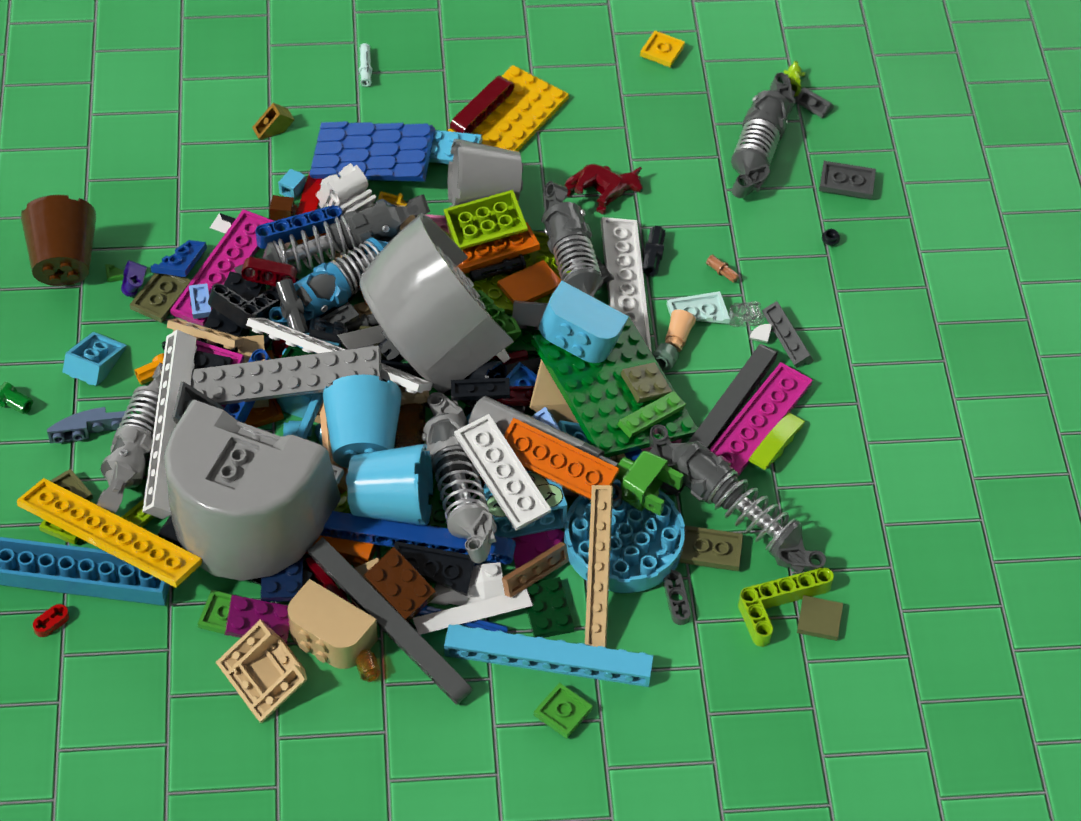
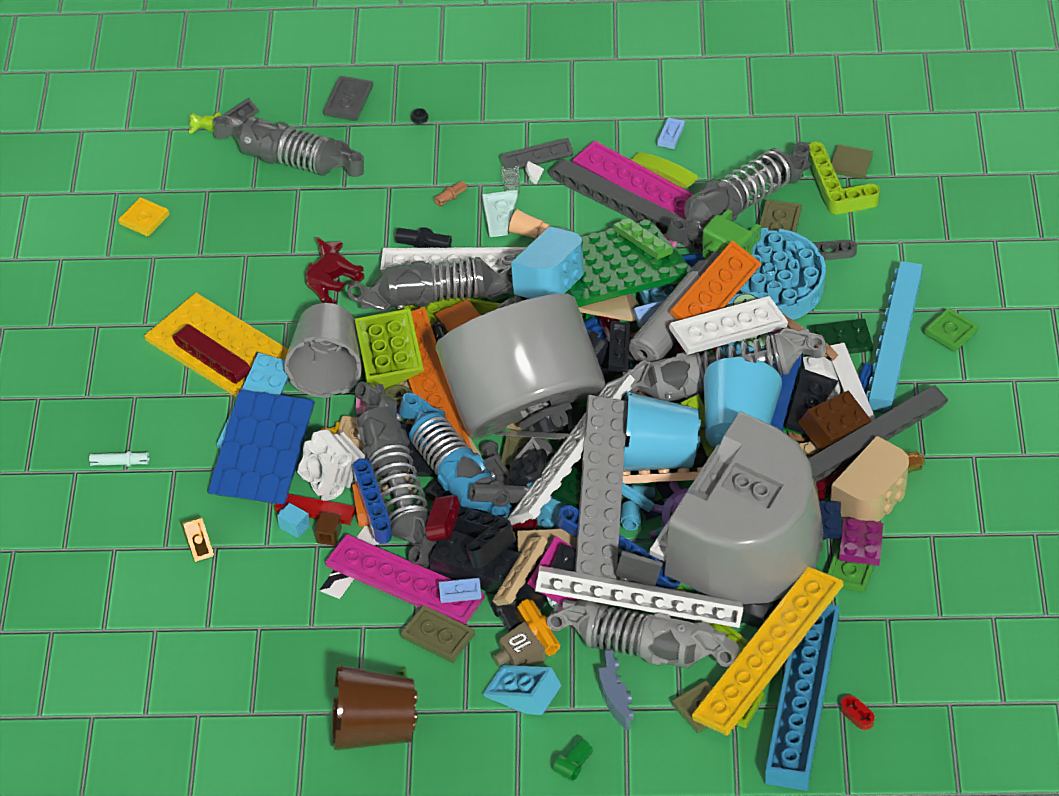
camera: 80 degrees left, 5 degrees down
dark purple piece [121,260,147,297] -> none
blue wing [151,240,207,277] -> none
tan slope [216,620,307,723] -> none
tan plate [585,485,613,647] -> none
olive plate [621,362,672,403] -> none
none -> dark tan torso [493,622,546,667]
none -> light blue plate [658,118,685,149]

